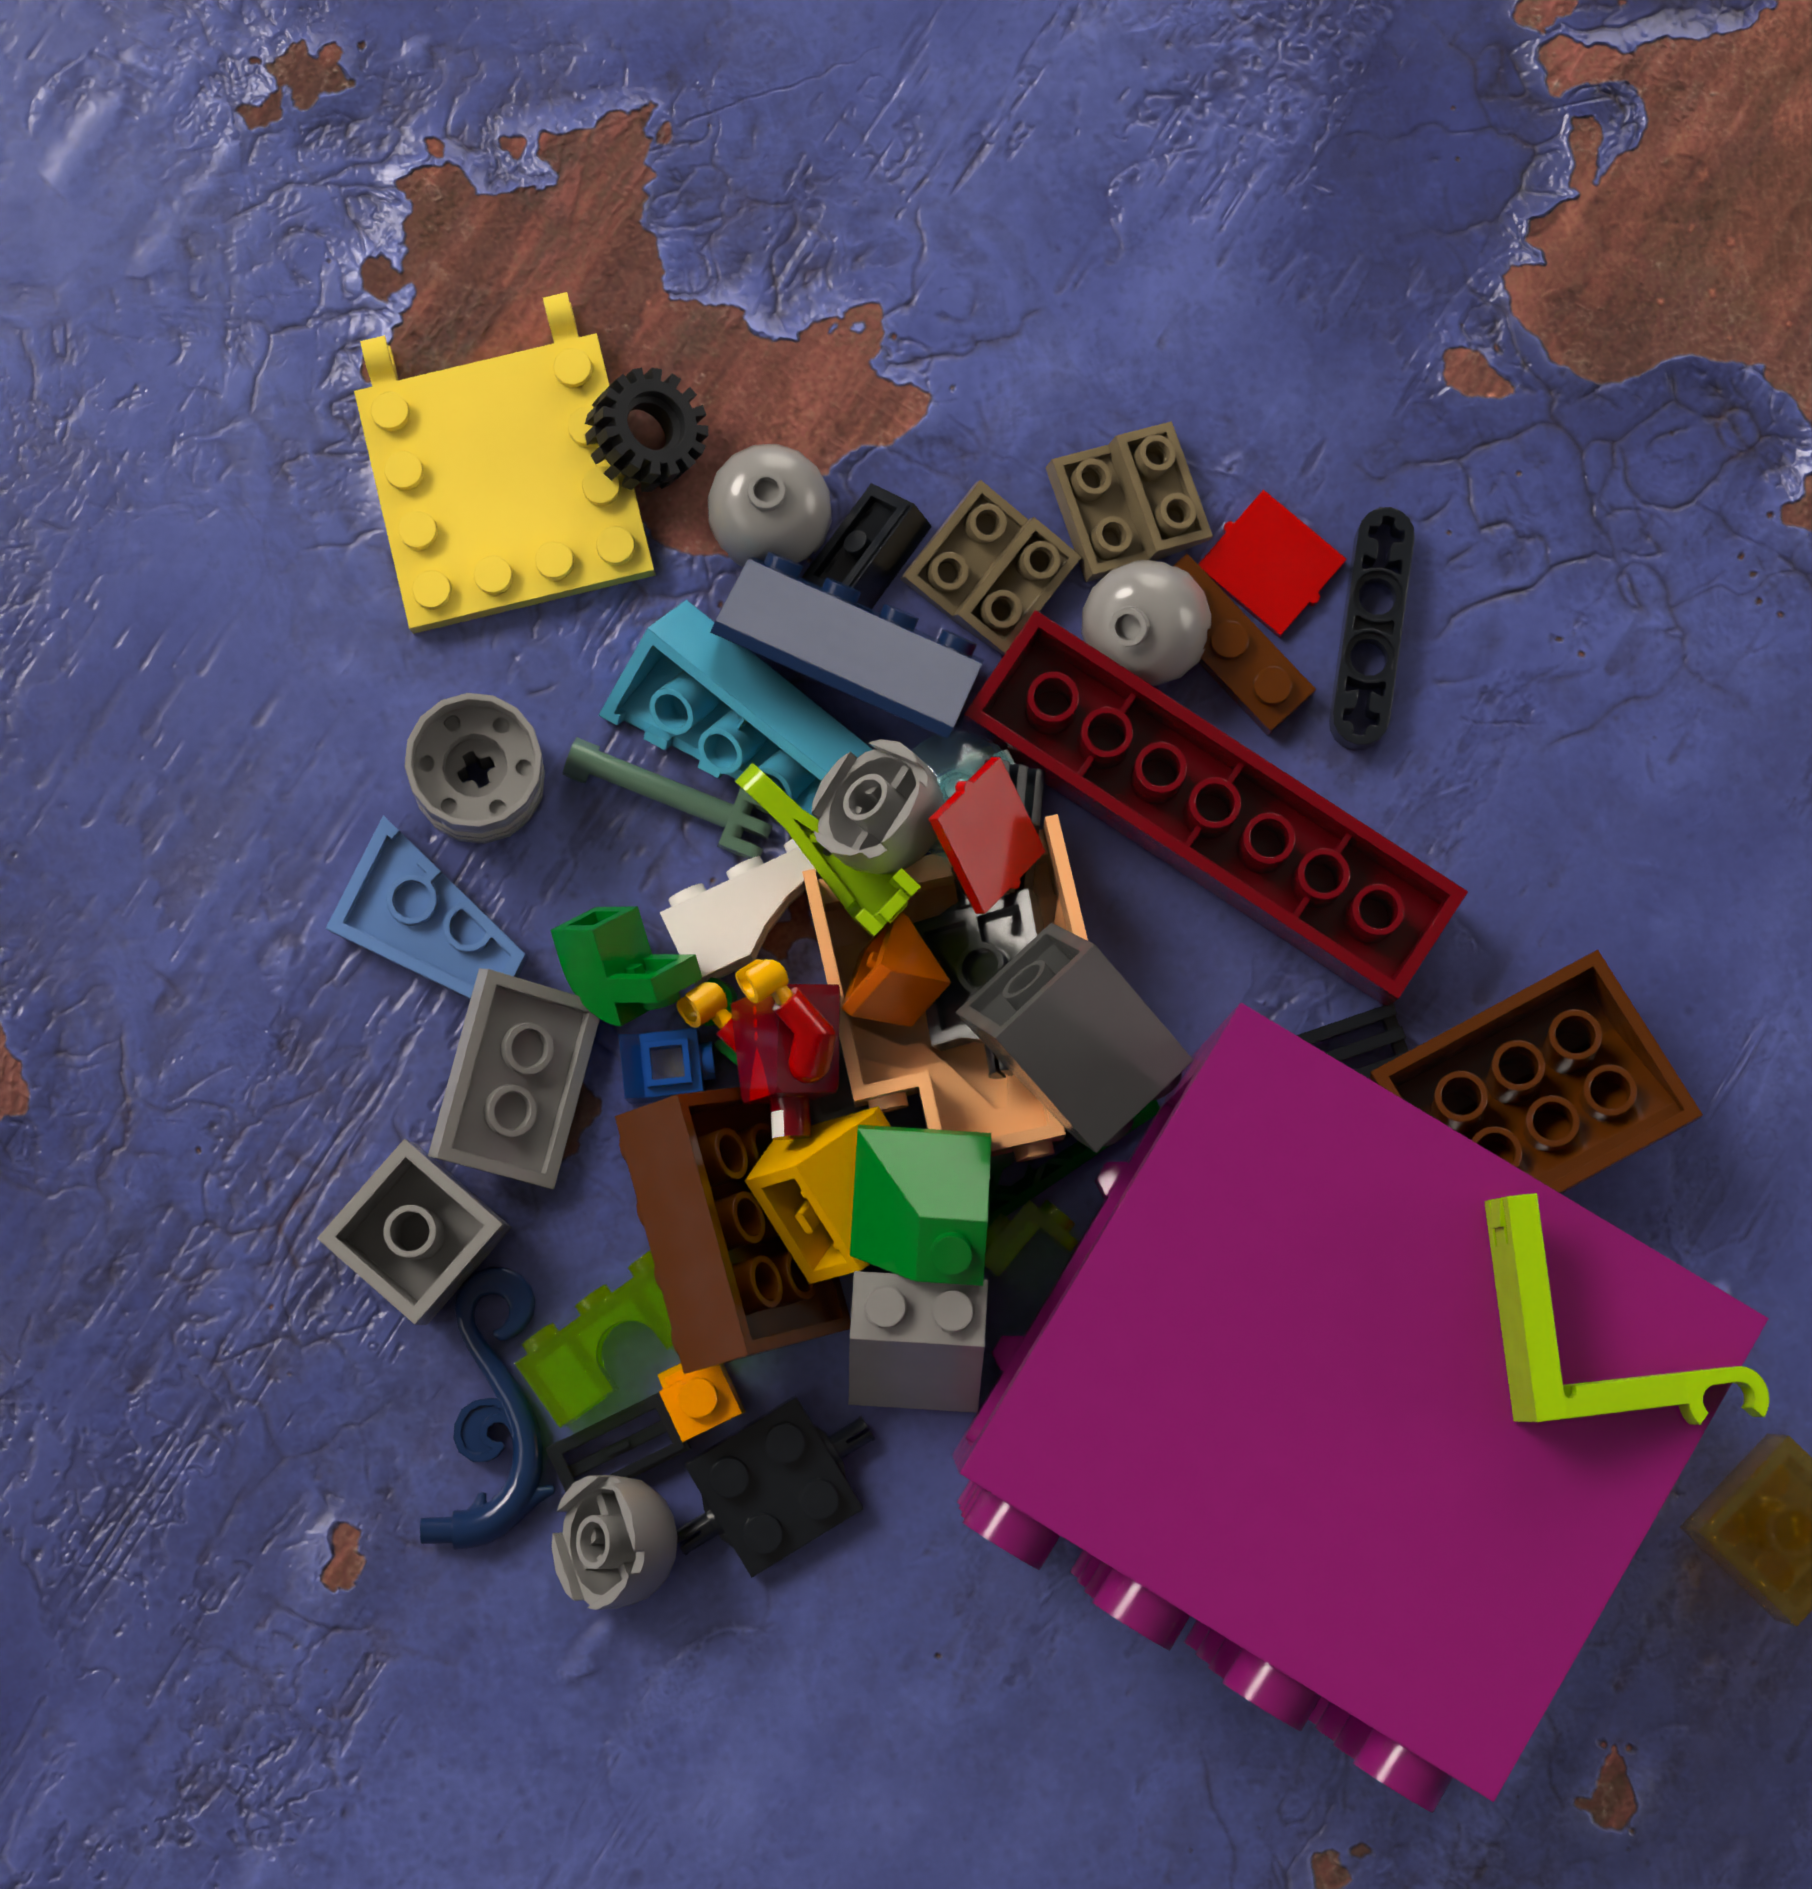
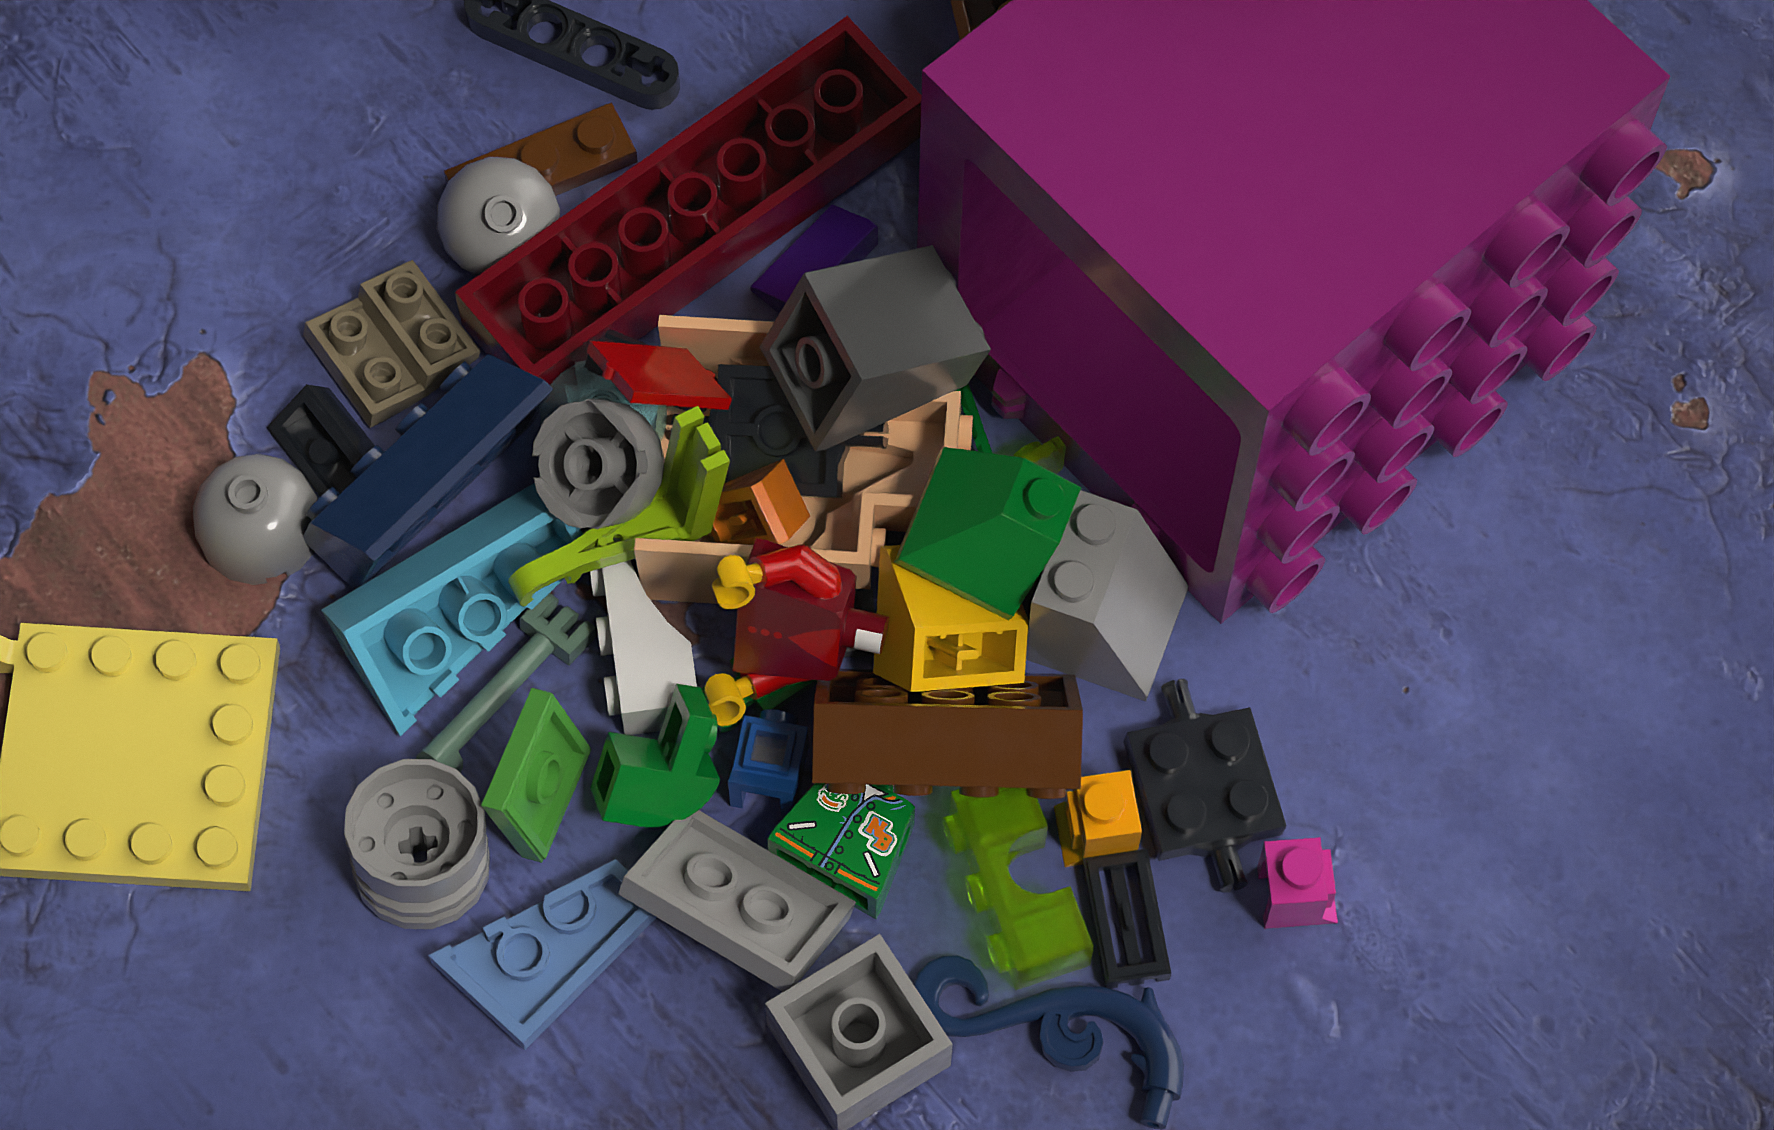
camera: 75 degrees left, 15 degrees down
light grey cylinder [551,1475,678,1610] -> none
black tyre [585,367,708,492] -> none
dark tan slope [1045,421,1213,582] -> none
red piece [1198,489,1347,638] -> none
none -> bright green tile [481,688,591,863]
none -> dark purple slope [750,204,878,313]
none -> green torso [768,783,915,919]
none -> dark pink window [1257,837,1338,929]

